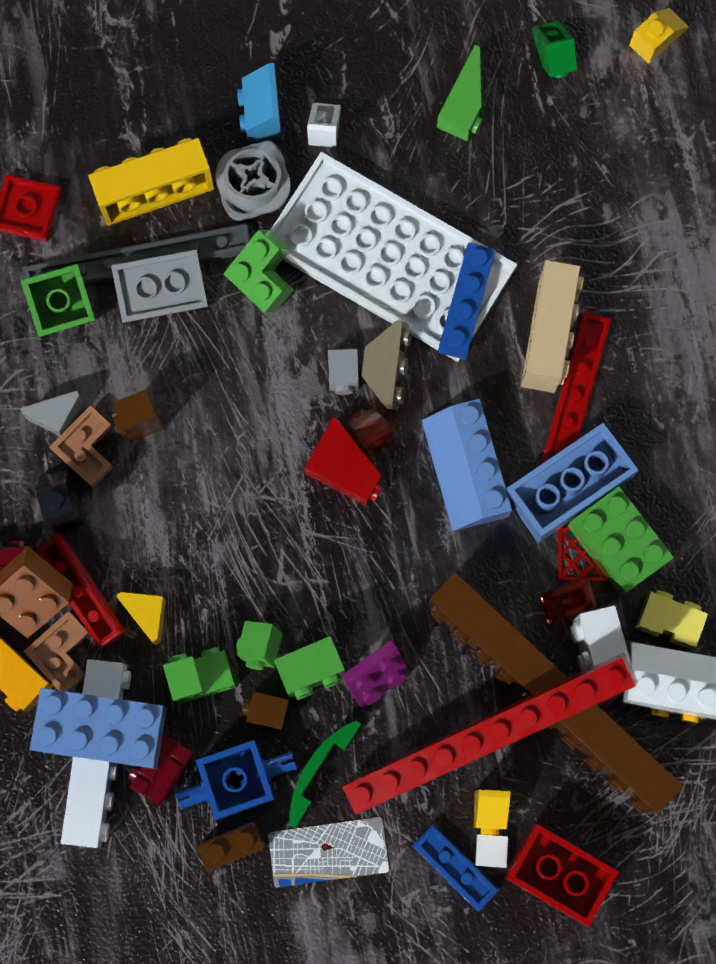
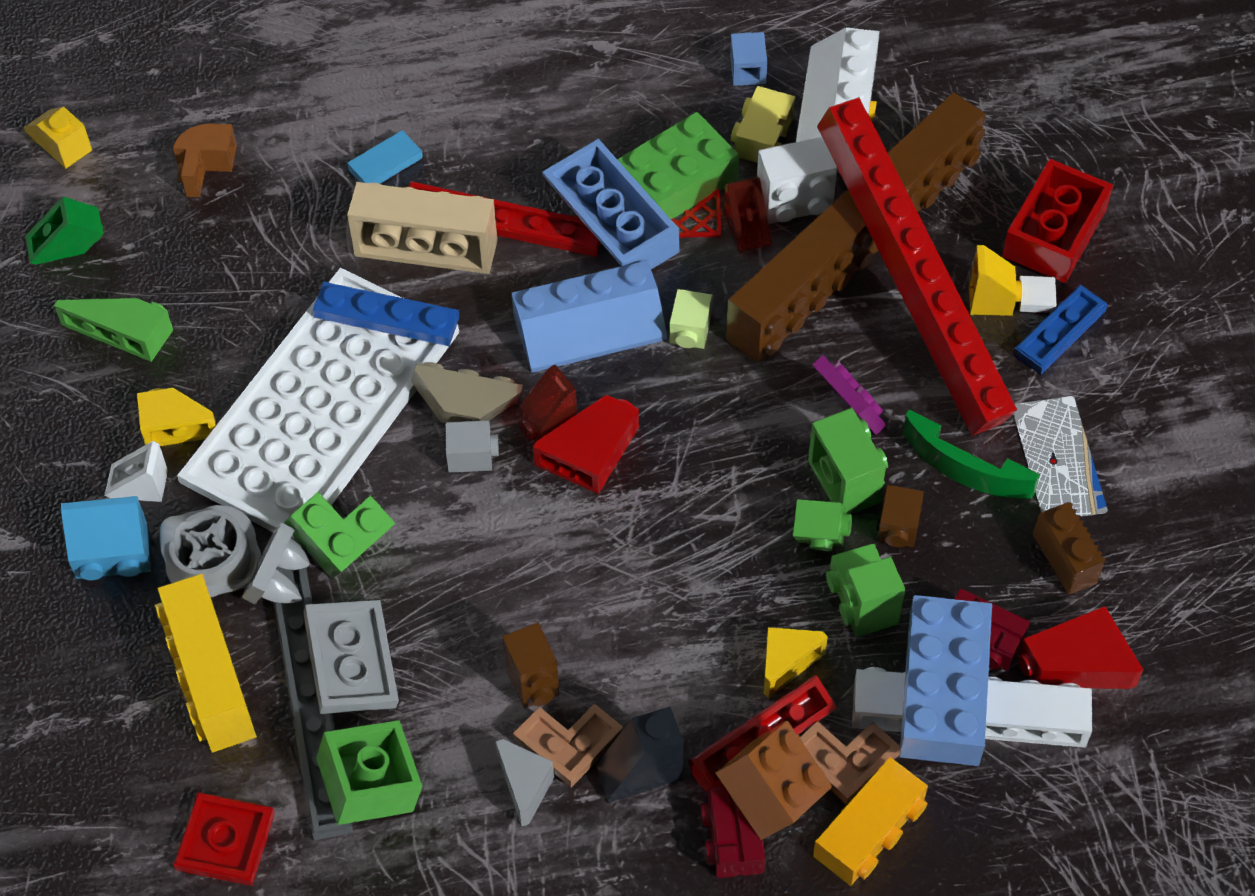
camera: 90 degrees left, 20 degrees down
blue brick [175,740,297,820] -> none
none -> yellow slope [137,388,217,446]
none -> dark orange brick [173,124,237,197]
none -> light grey tile [241,523,310,604]
none -> dark azure tile [347,130,423,184]
none -> yellowish green brick [670,289,712,349]
none -> red slope [1018,606,1143,689]

